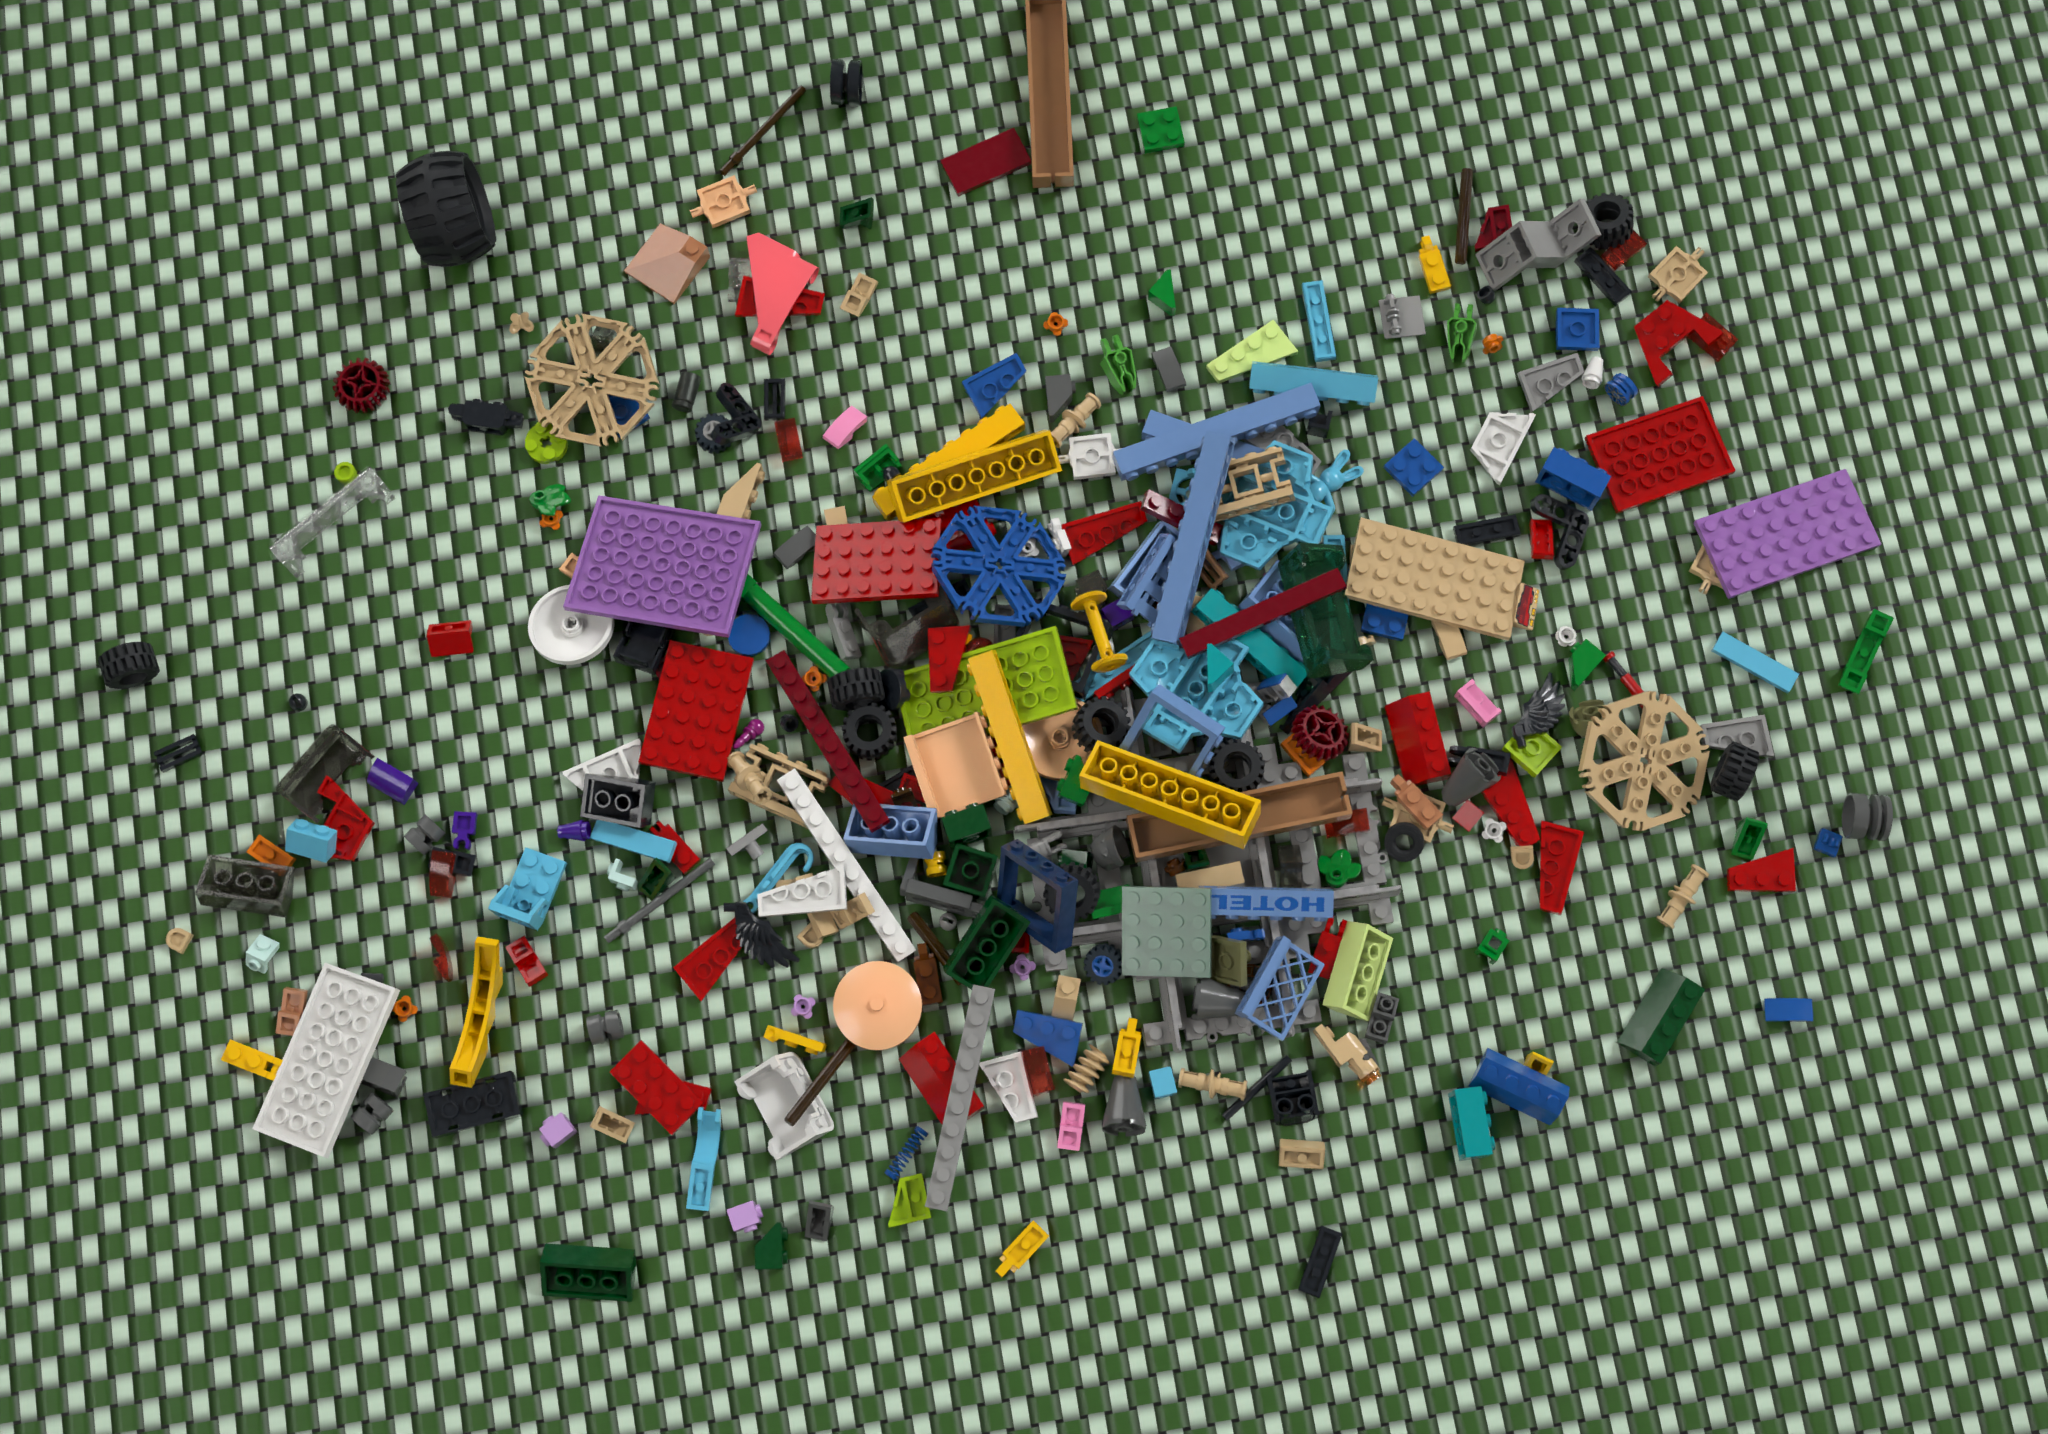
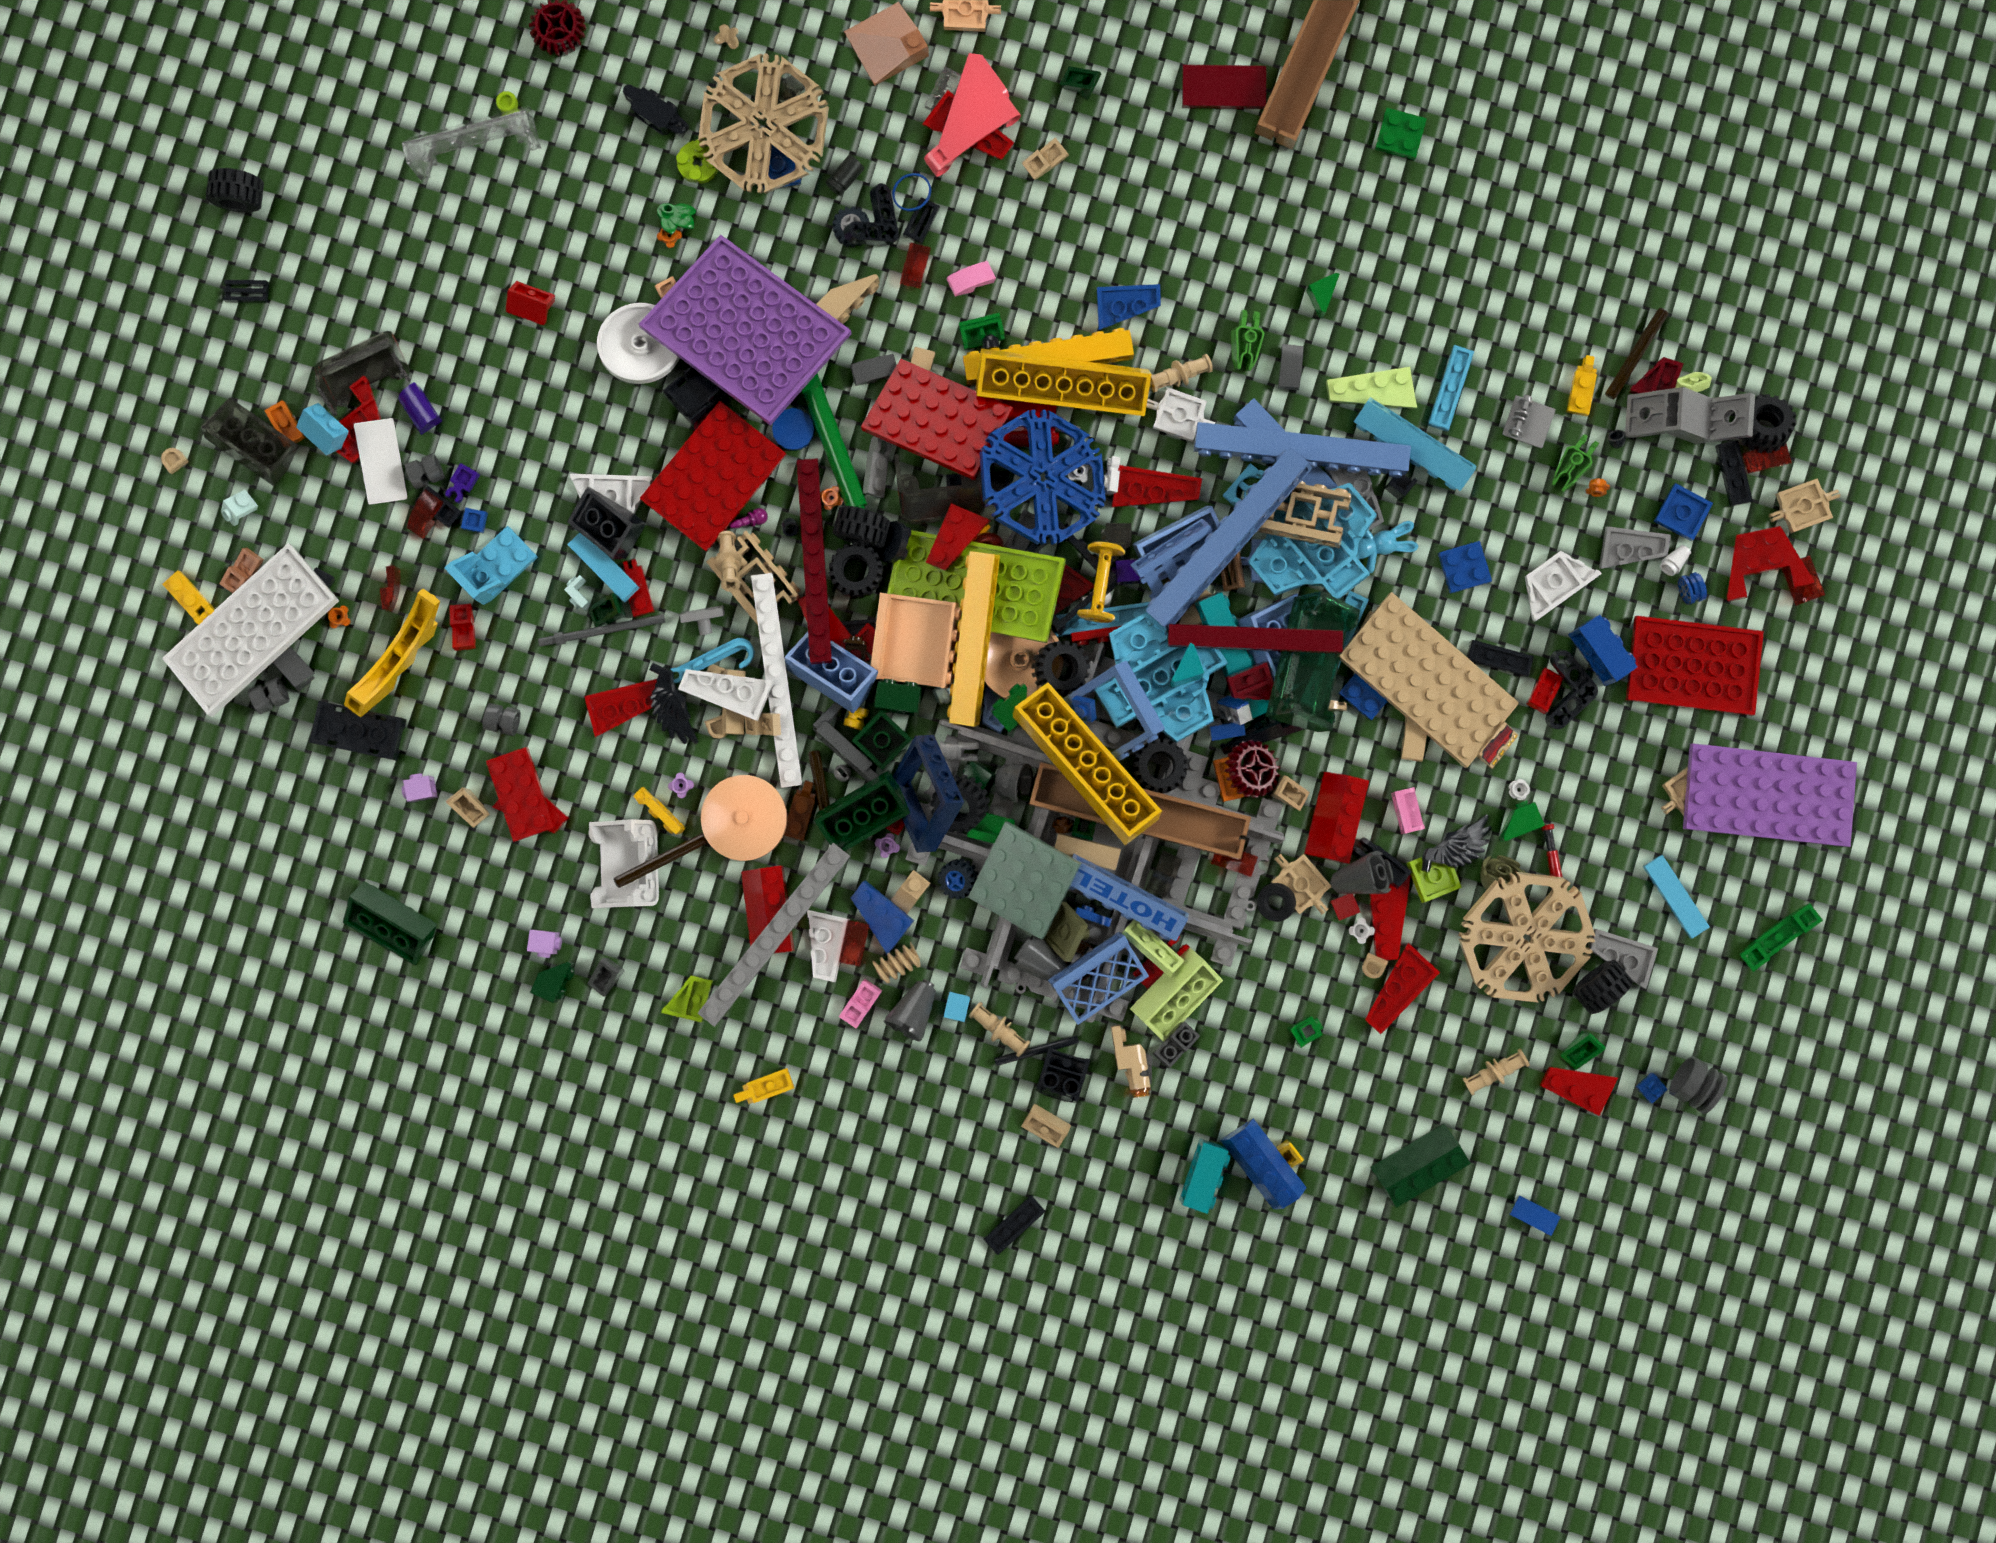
camera: 25 degrees right, 10 degrees up
black hinge [289,693,308,712] -> none
dark purple cone [557,820,592,841] -> none
medium azure piece [686,1107,721,1211] -> none
blue piece [884,1126,929,1181] -> none
orange plate [1043,312,1068,336] -> none
dark grey slope [1045,374,1076,423] -> none
yellow hinge [1112,1018,1141,1078] -> none
dark red plate [1140,489,1223,546] -> none
green plate [1318,849,1361,888] -> none
nougat hinge [1390,774,1443,830] -> none
none -> white sticker [354,418,407,504]
none -> blue plate [461,507,488,533]
none -> blue piece [892,173,931,211]
none -> blue plate [1072,695,1097,722]
none -> yellowish green plate [1122,920,1184,977]
none -> dark red wing [1225,661,1280,701]
none -> yellowish green plate [1675,372,1712,392]

